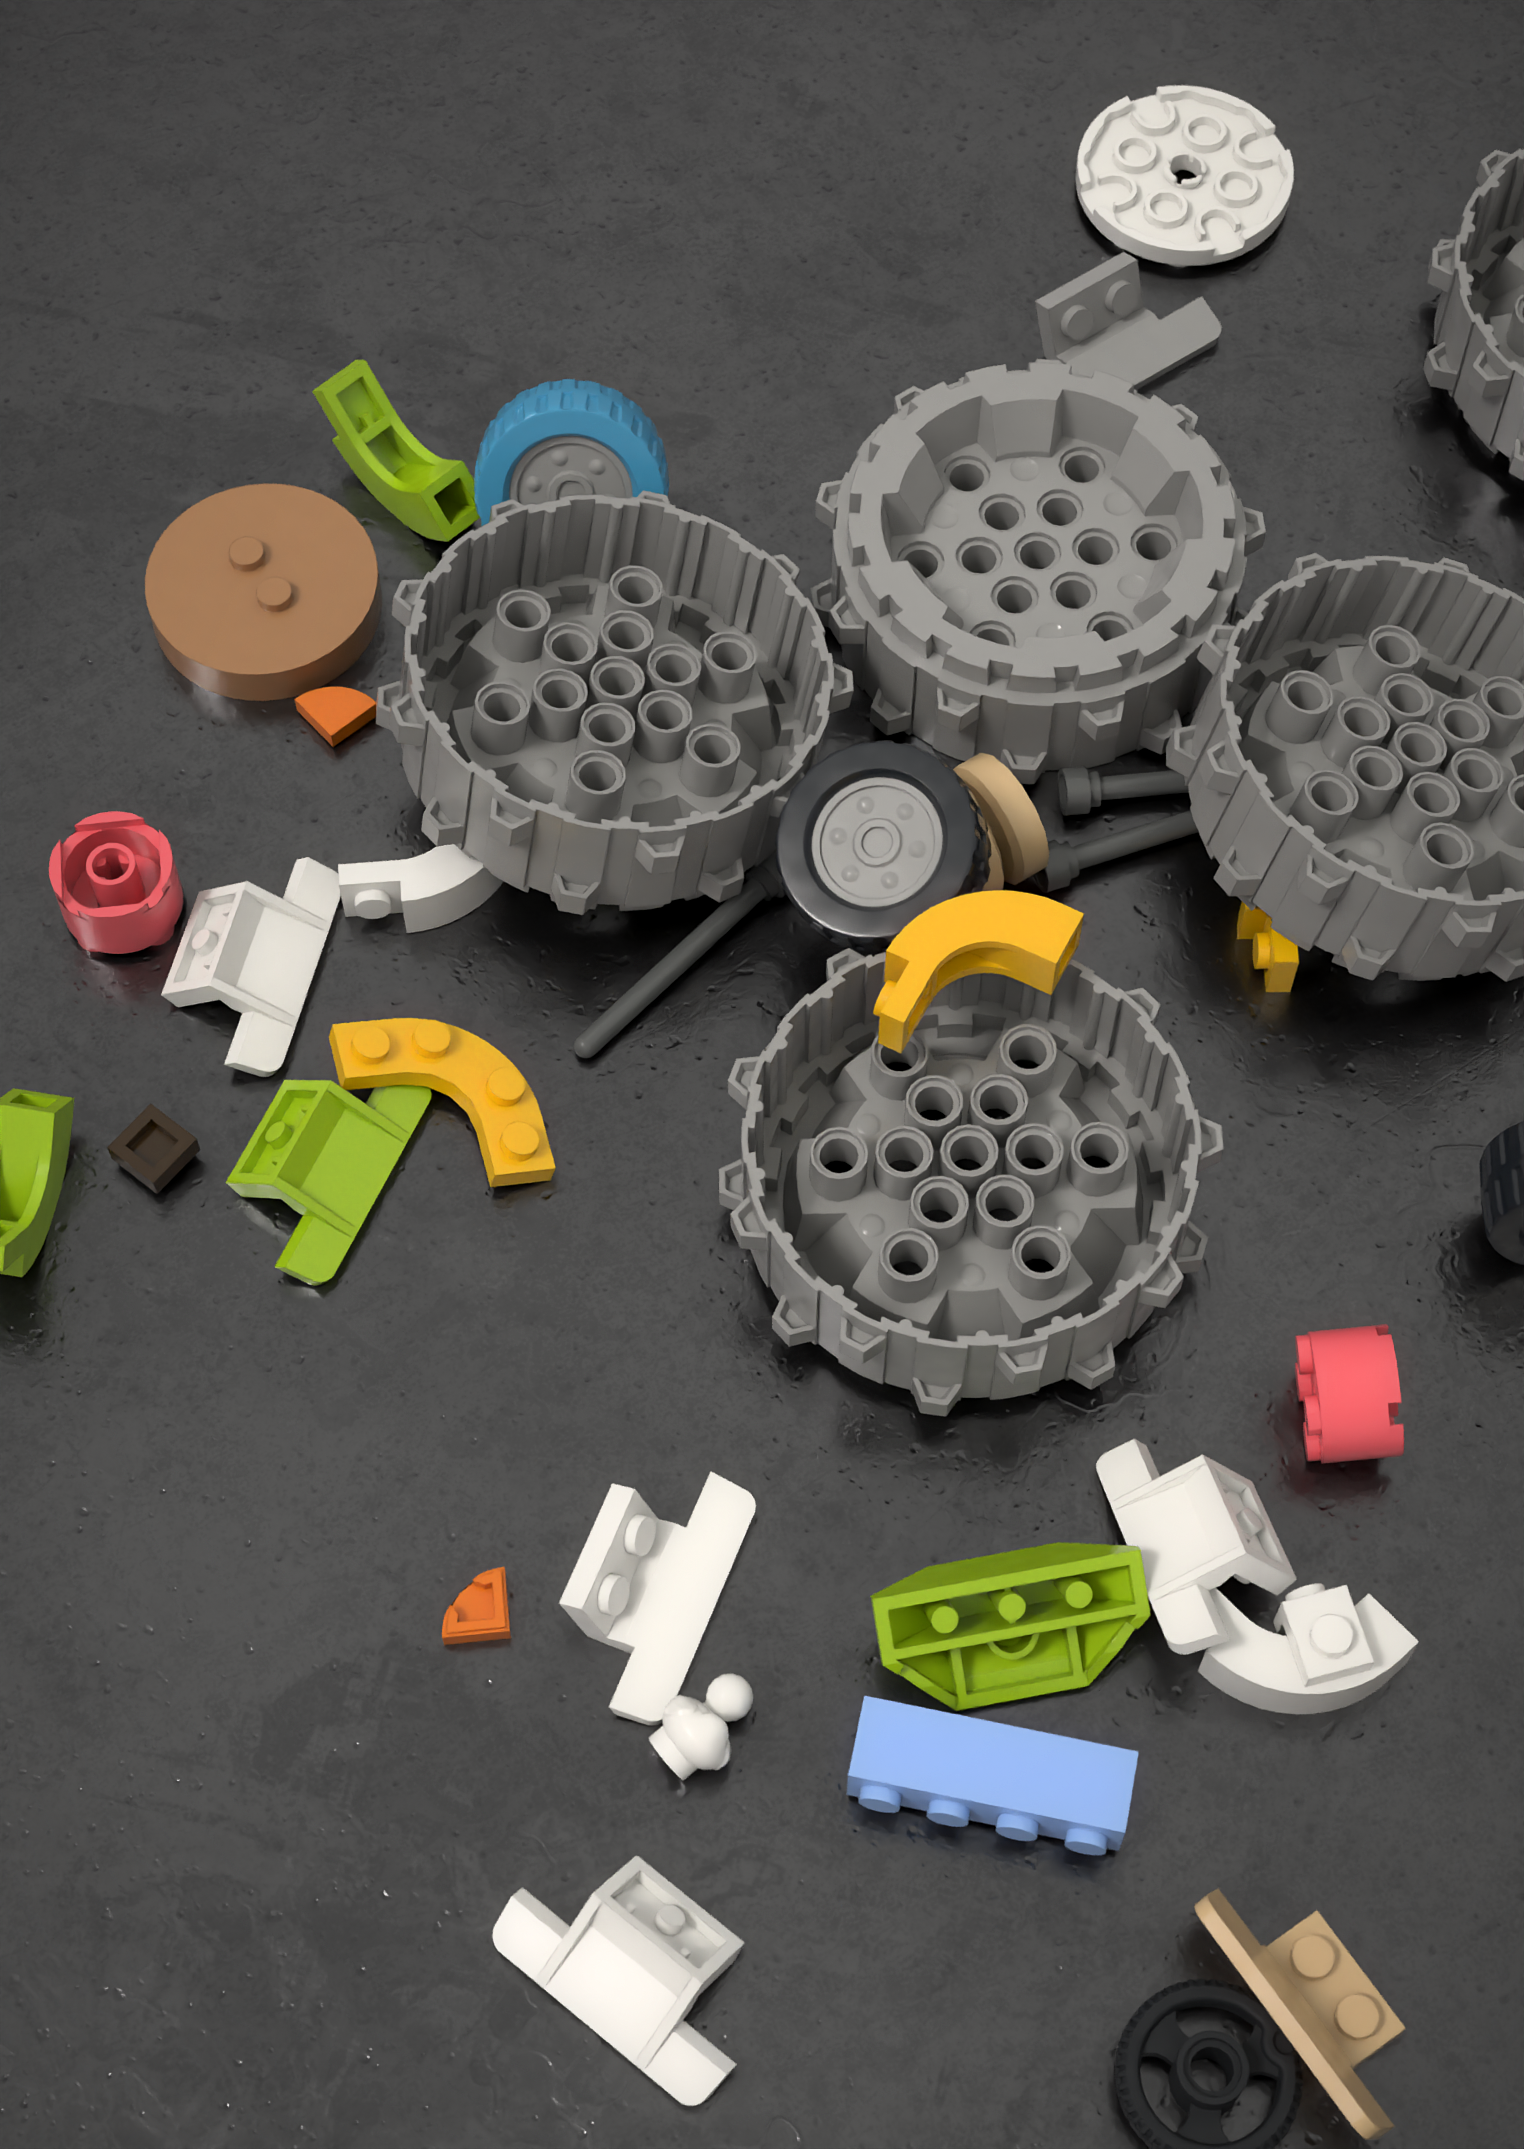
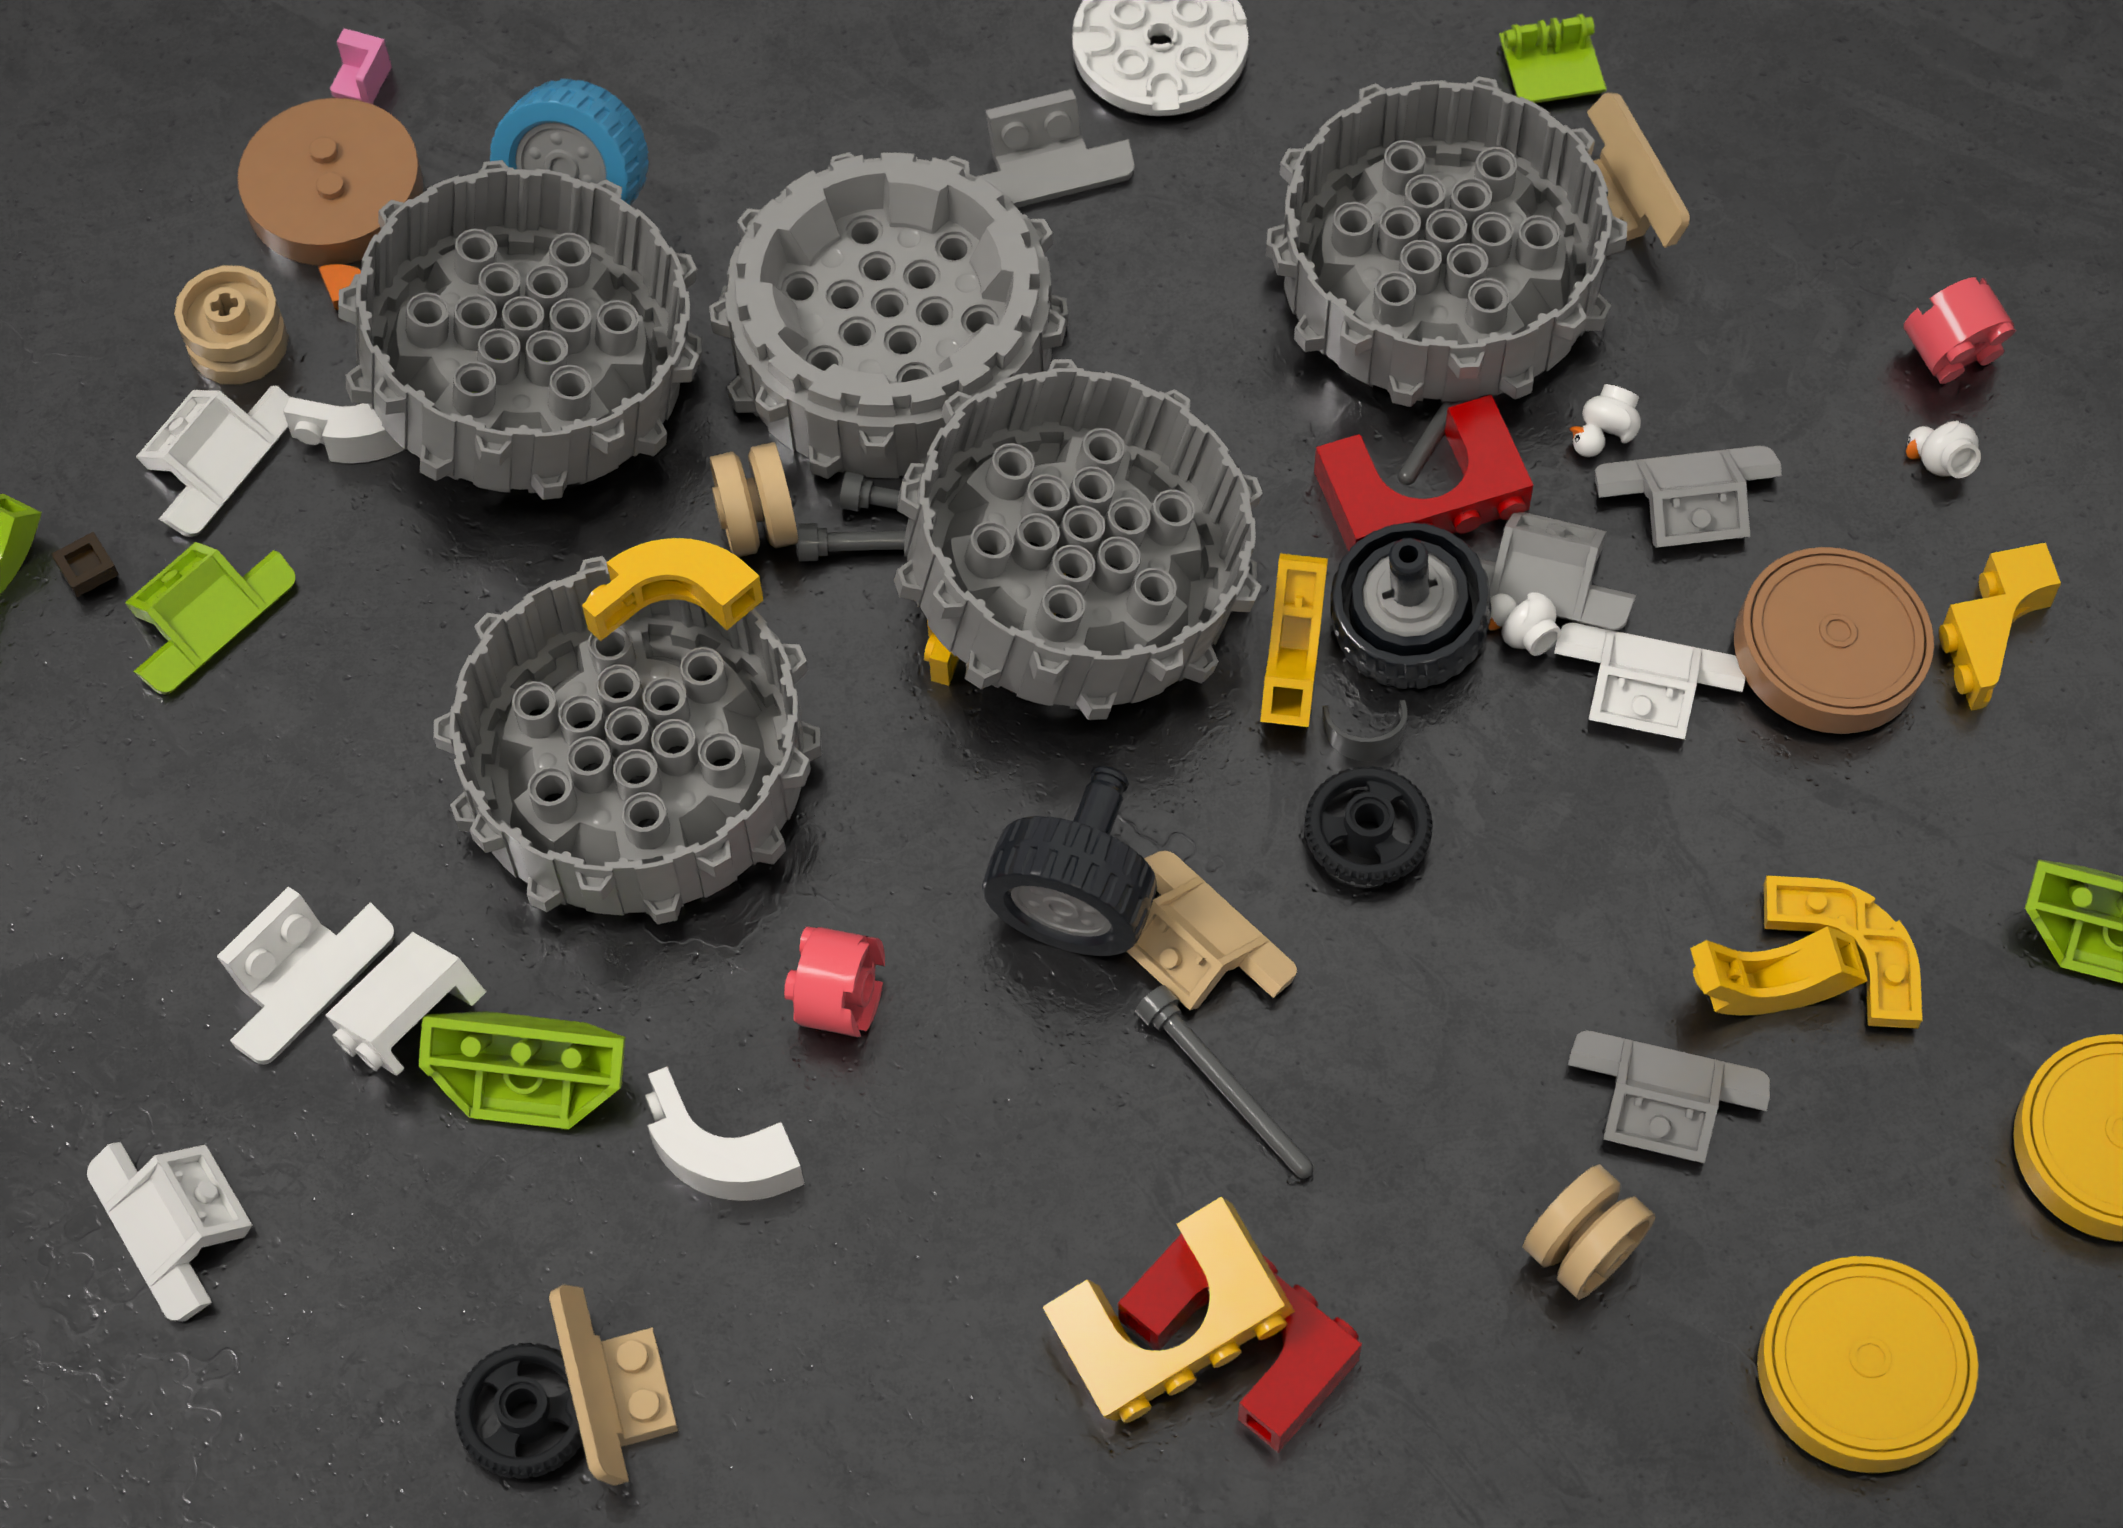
camera: 20 degrees right, 0 degrees up
coral brick [49,811,184,954] -> none
lime arch [312,360,480,542] -> none
yellow plate [329,1018,556,1187] -> none
orange tile [442,1567,511,1645] -> none
dark grey piece [574,848,786,1058] -> none
white animal [649,1673,753,1780] -> none
black wheel [775,740,992,957] -> none
light blue brick [847,1696,1139,1855] -> none
white plate [1096,1439,1297,1654] -> none
white bracket [1273,1583,1374,1687] -> none
none -> tan wheel [174,265,289,385]
none -> white panel [325,932,486,1076]
none -> bright pink panel [330,28,392,104]

